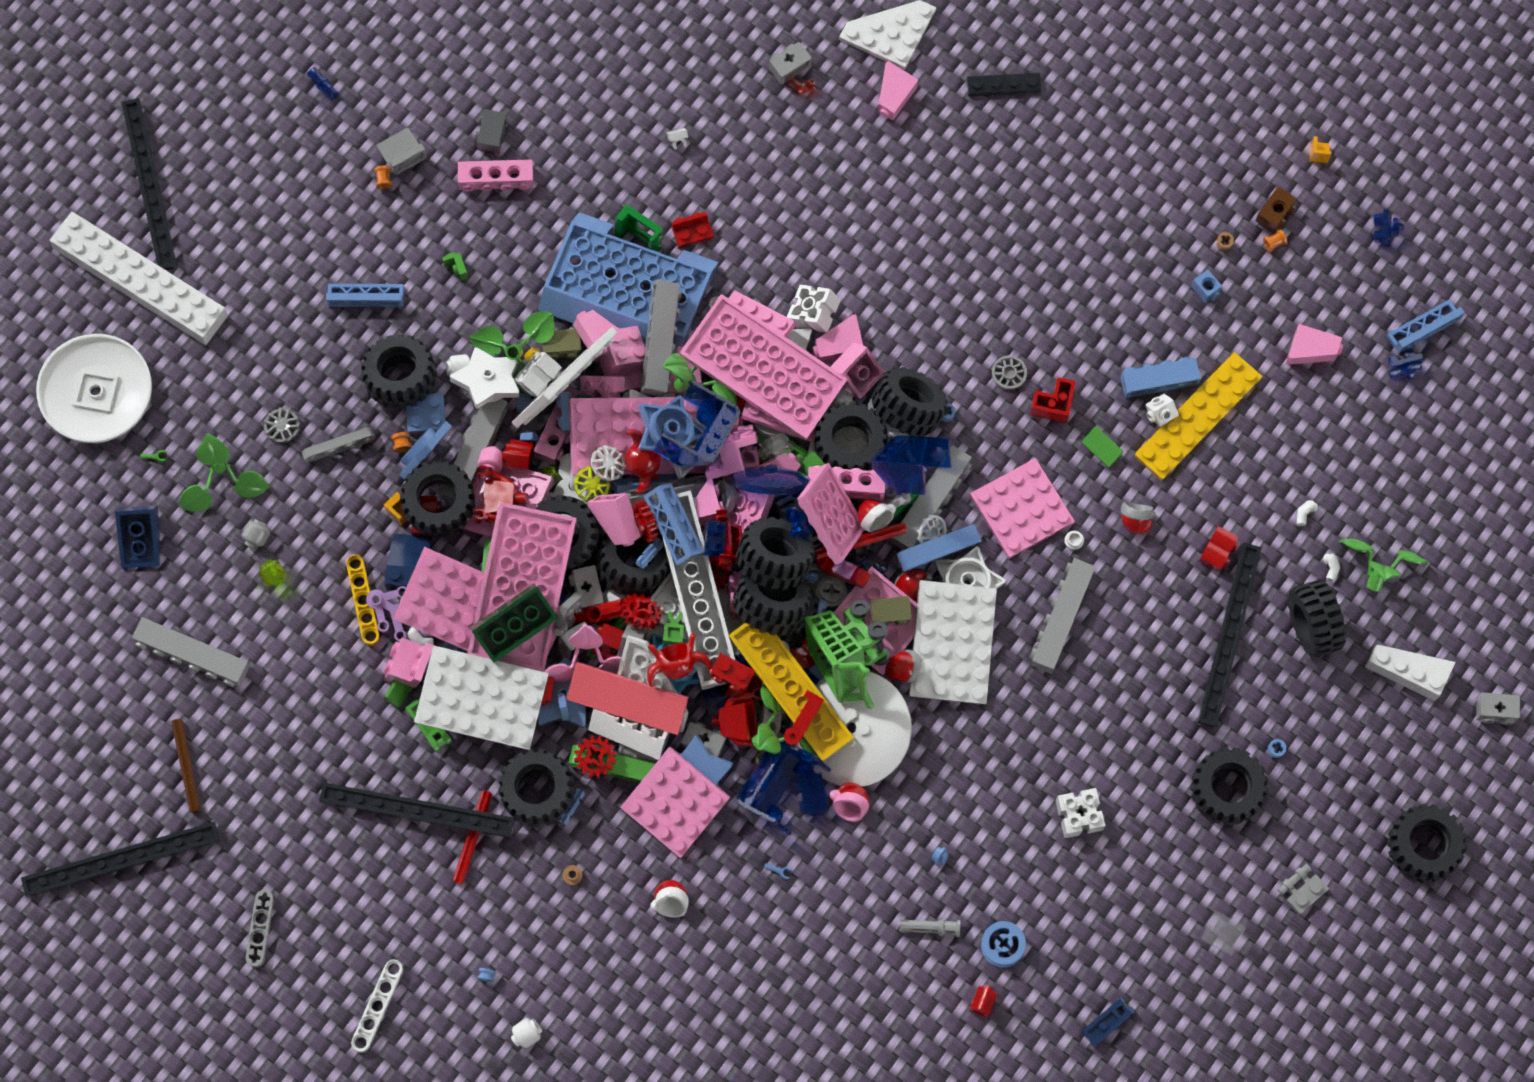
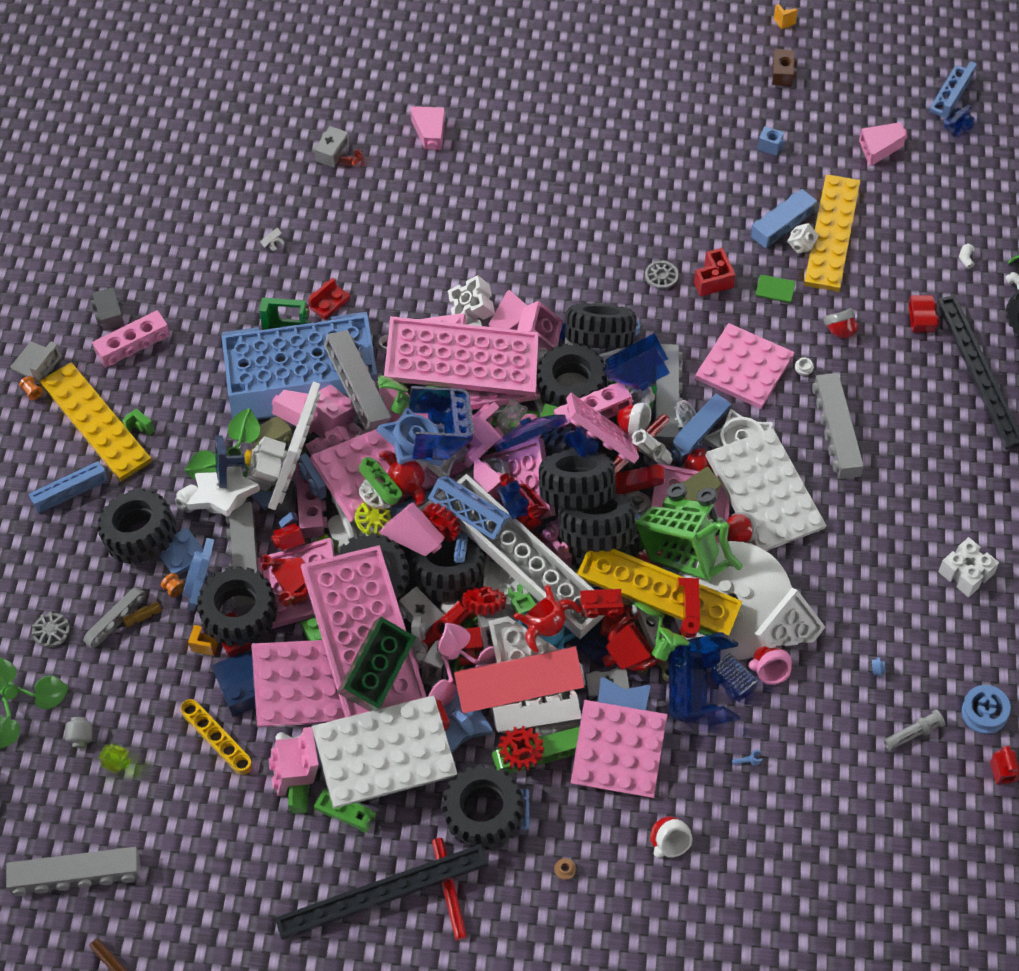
camera: 25 degrees left, 15 degrees down
lavender plant [366,586,430,641] -> none
bright pink head [478,446,504,474] -> none
white plate [839,0,936,70] -> none
black plate [966,73,1041,96] -> none
medium nougat bush [1216,232,1234,251] -> none
orange bush [1263,229,1287,252] -> none
clear blue hips [1373,209,1404,247] -> none
none -> yellow plate [40,362,152,482]
none -> pearl gold axle [123,602,162,627]
none -> dark blue tile [215,435,245,488]
none -> bright green beam [359,457,402,505]
none -> white piece [632,429,673,465]
none -> white plate [755,588,825,648]

